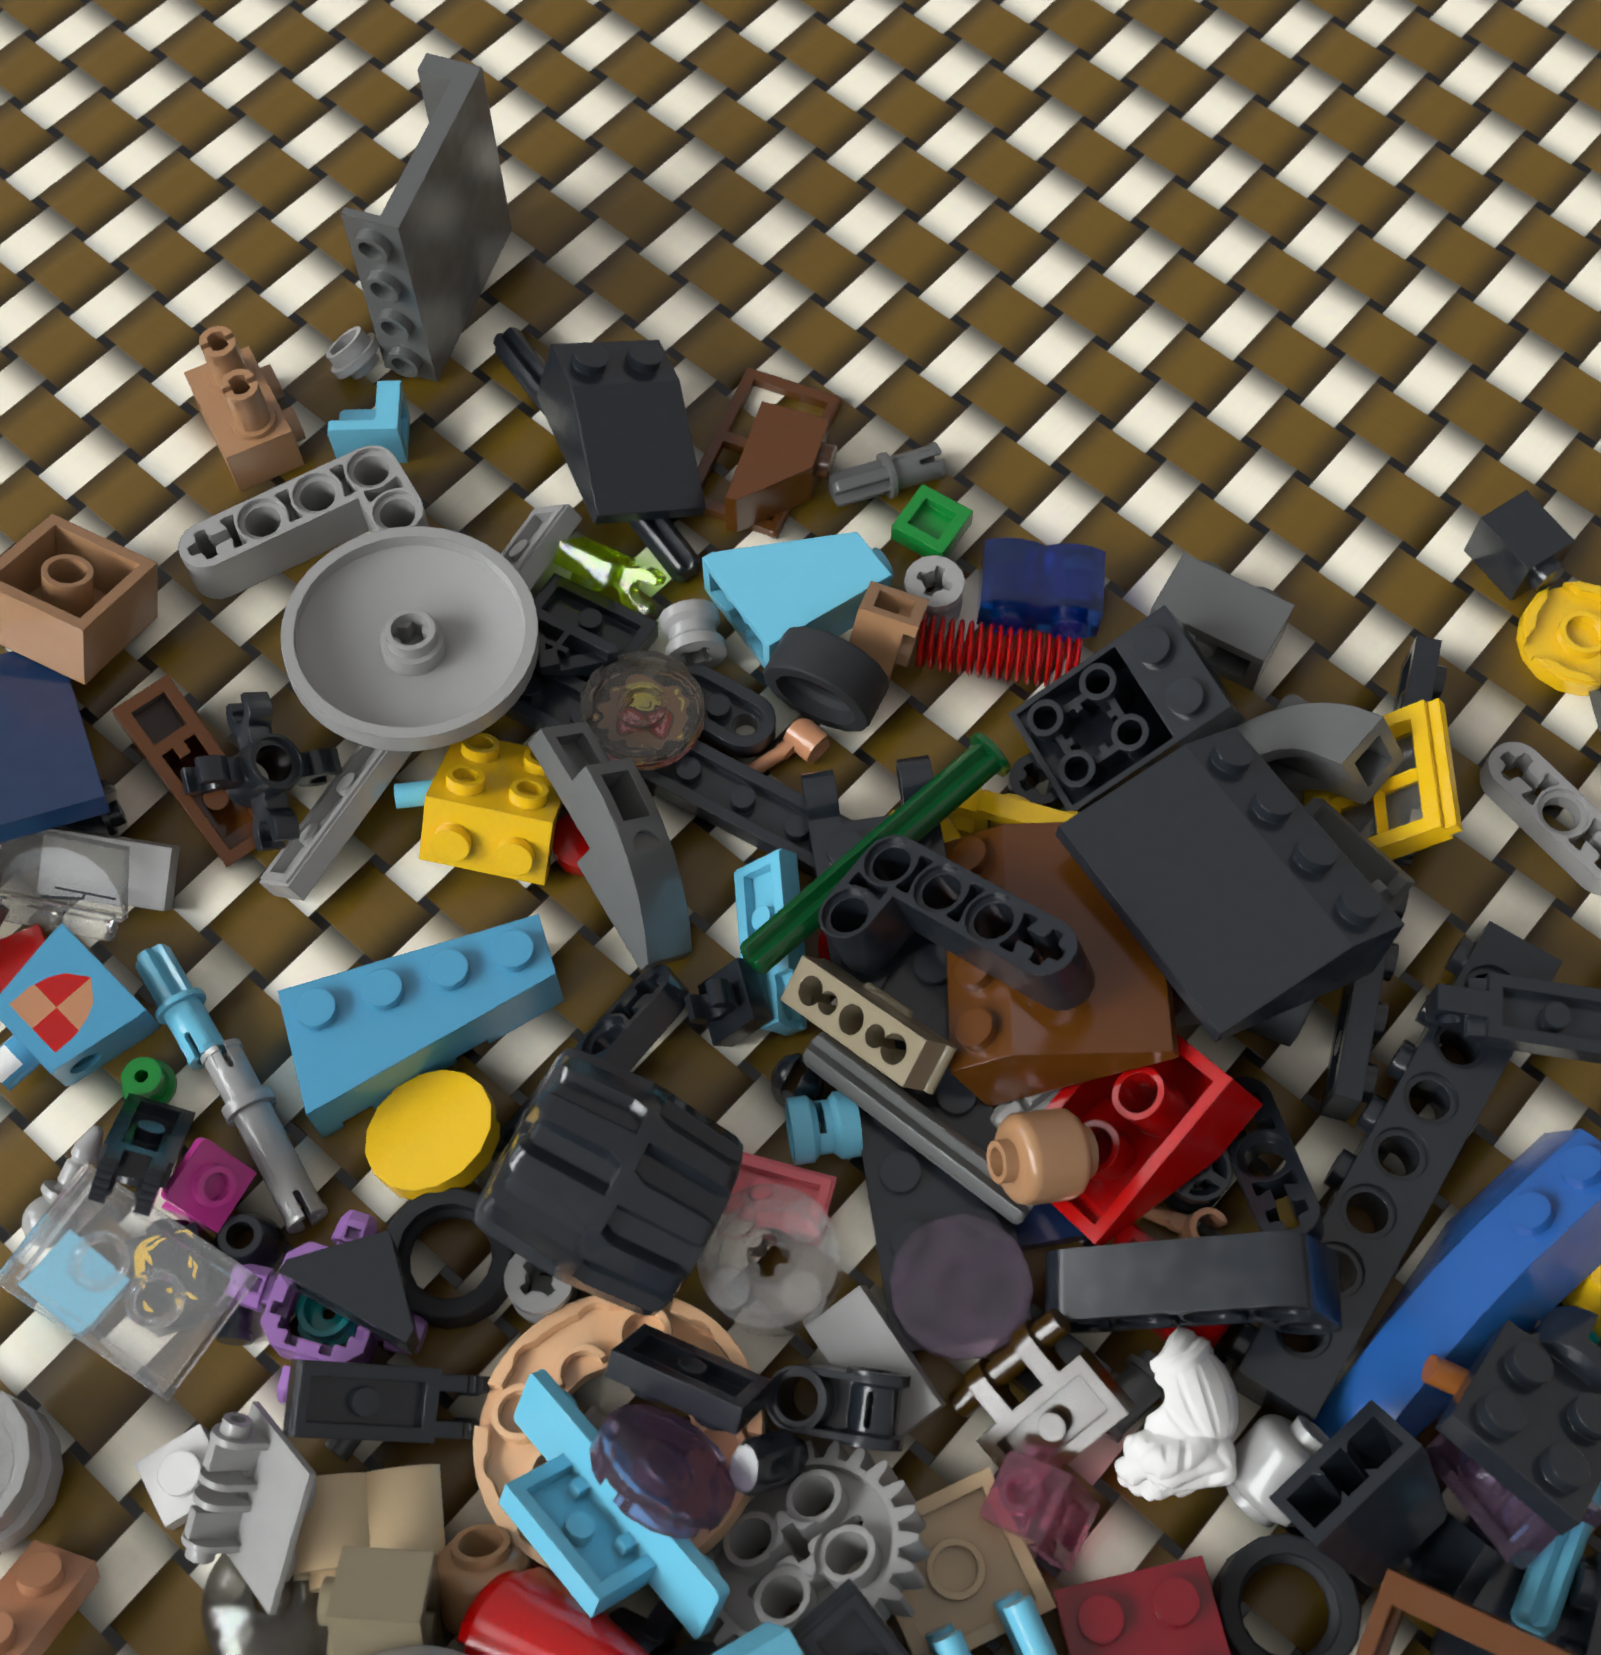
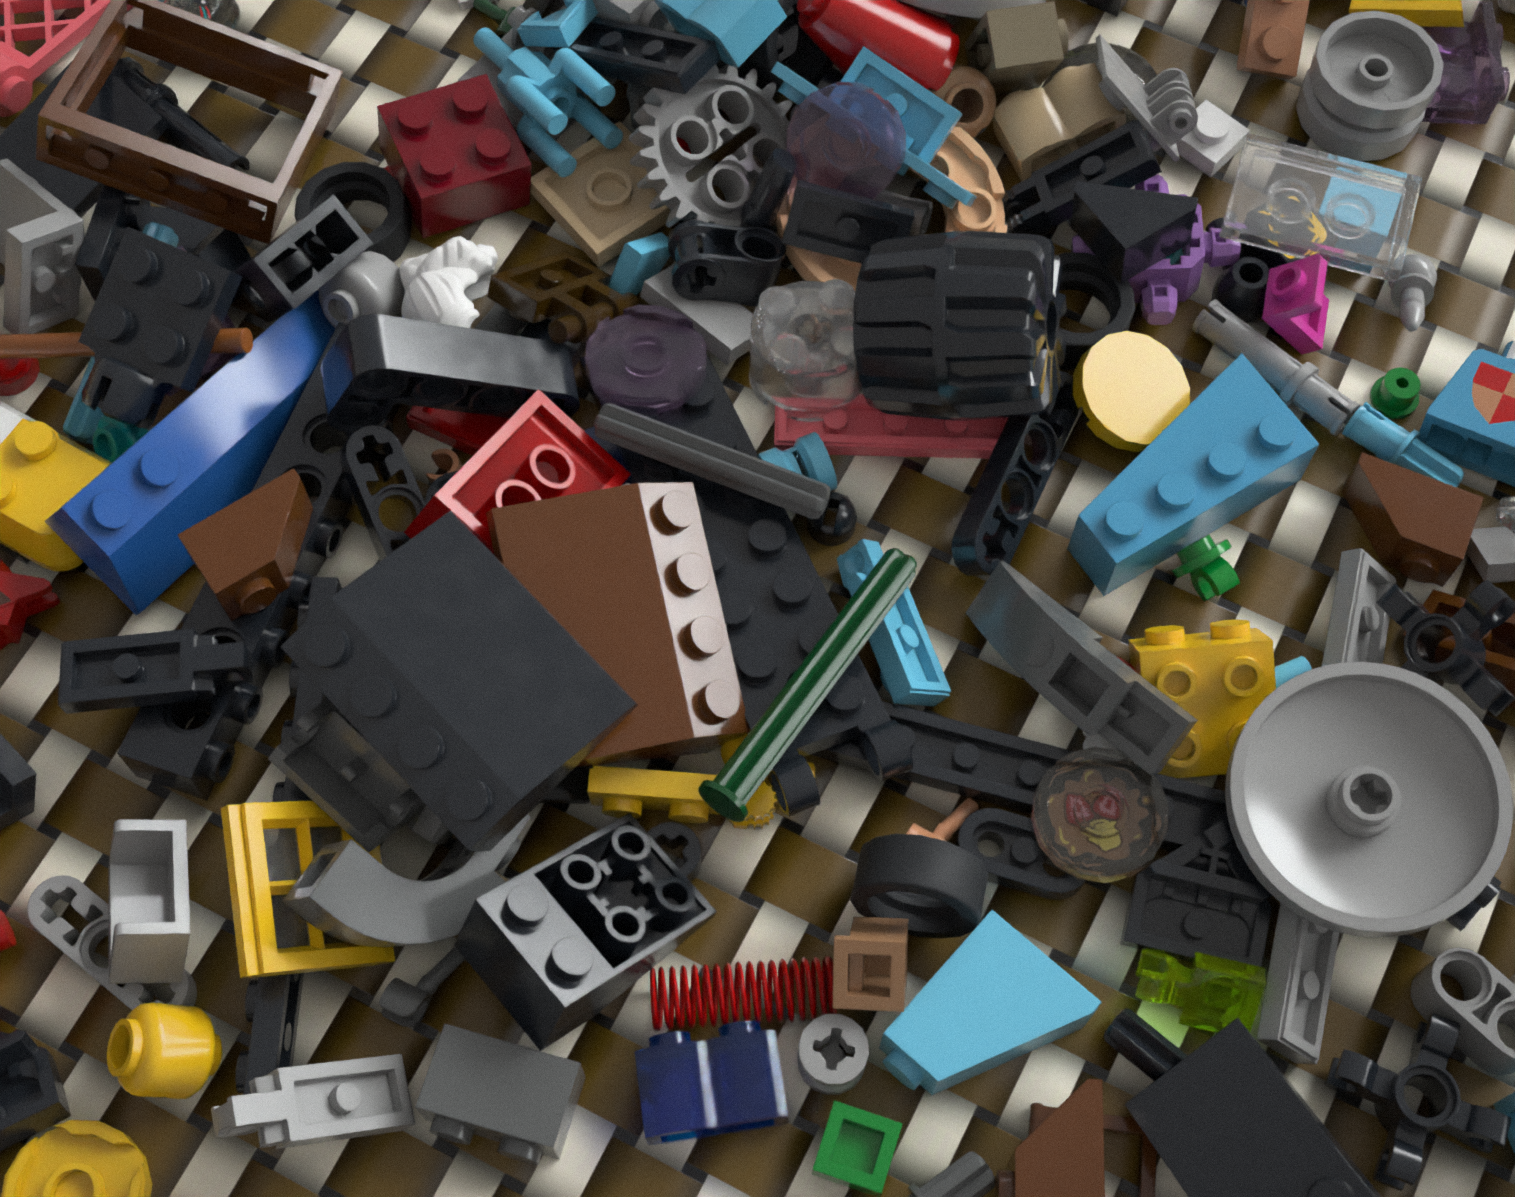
camera: 165 degrees right, 0 degrees up
black hinge [88,1093,196,1217] -> none
light grey wheel [659,599,727,669] -> none
black tile [684,958,774,1047] -> none
dark tan piece [780,955,957,1095] -> none
black beam [818,835,1096,1011] -> none
clear pink bracket [980,1451,1100,1573] -> none
medium nougat head [986,1108,1099,1205] -> none
none -> yellow head [107,1003,222,1099]
none -> light grey panel [108,819,190,984]
none -> reddish brown slope [178,468,313,622]
none -> light grey hinge [211,1054,415,1149]
none -> medium azure tile [608,232,670,295]
none -> green plate [1171,534,1240,602]
none -> black pin [1325,1013,1512,1191]
none -> reddish brown slope [1341,452,1484,587]

